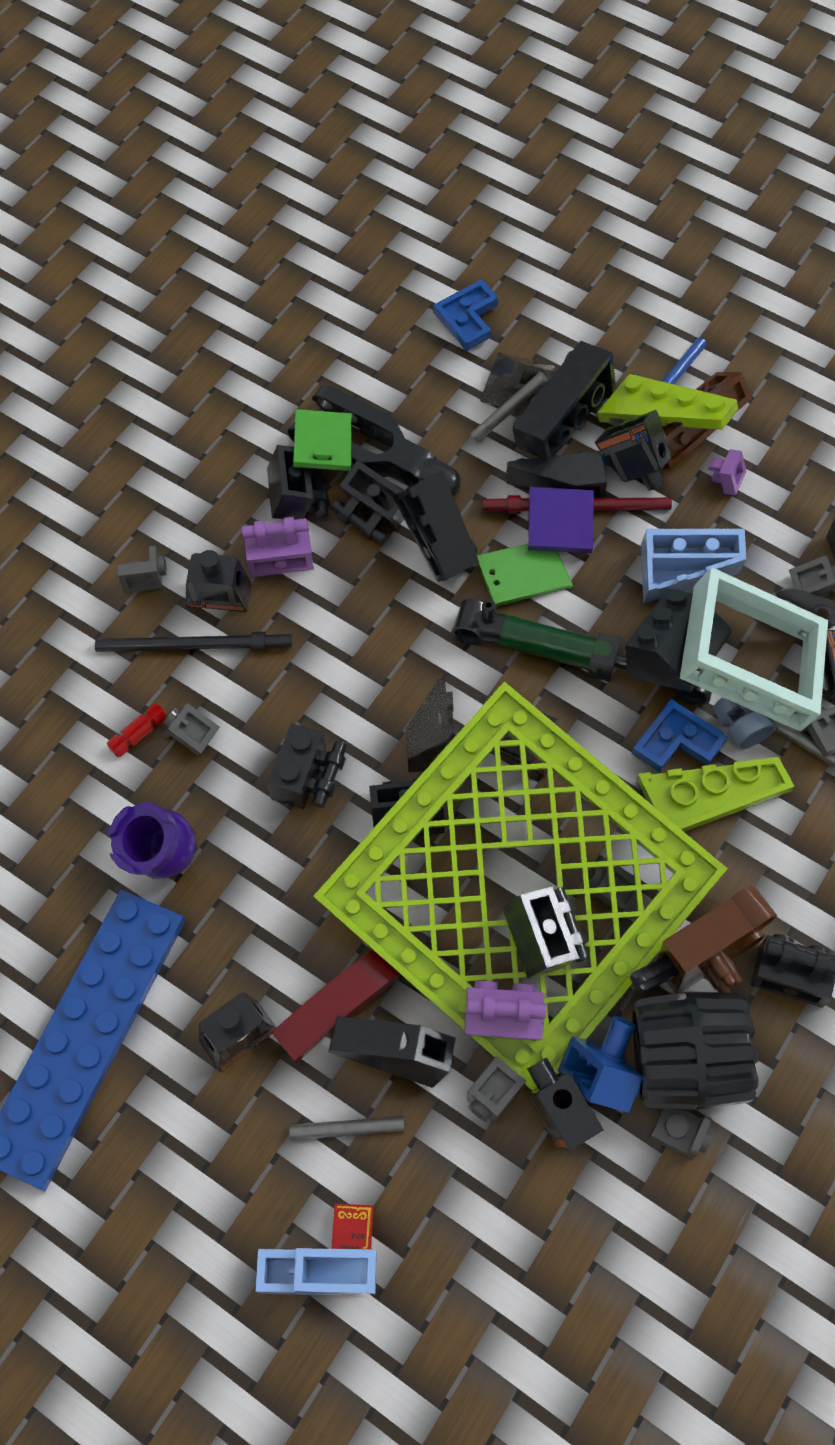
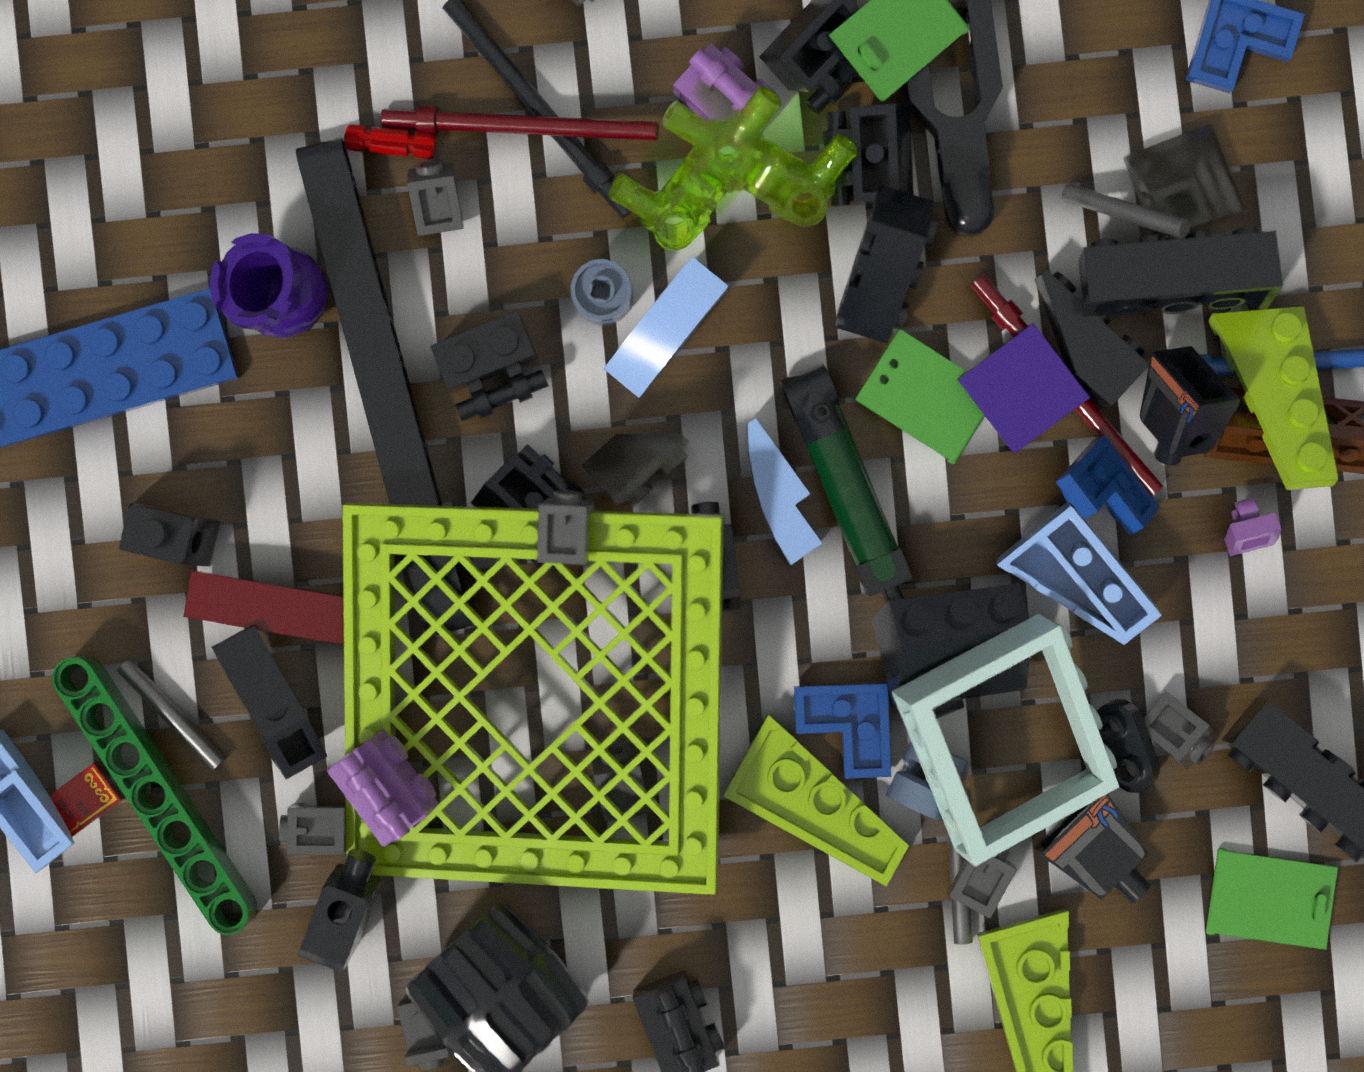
camera: 50 degrees right, 25 degrees up
black torso [186,550,252,612] -> none
black brick [502,886,590,979] -> none
blue brick [558,1016,642,1113] -> none
reddish brown piece [630,884,777,993] -> none
none -> green beam [52,655,257,935]
none -> black beam [296,137,474,638]
none -> dark red bar [381,106,659,141]
none -> dark grey bracket [537,491,595,565]
none -> sand blue wheel [571,259,633,326]
none -> light blue slope [604,256,729,399]
none -> clear neon green pin [608,85,858,250]
none -> light blue slope [747,417,822,565]
none -> blue plate [1056,434,1160,535]

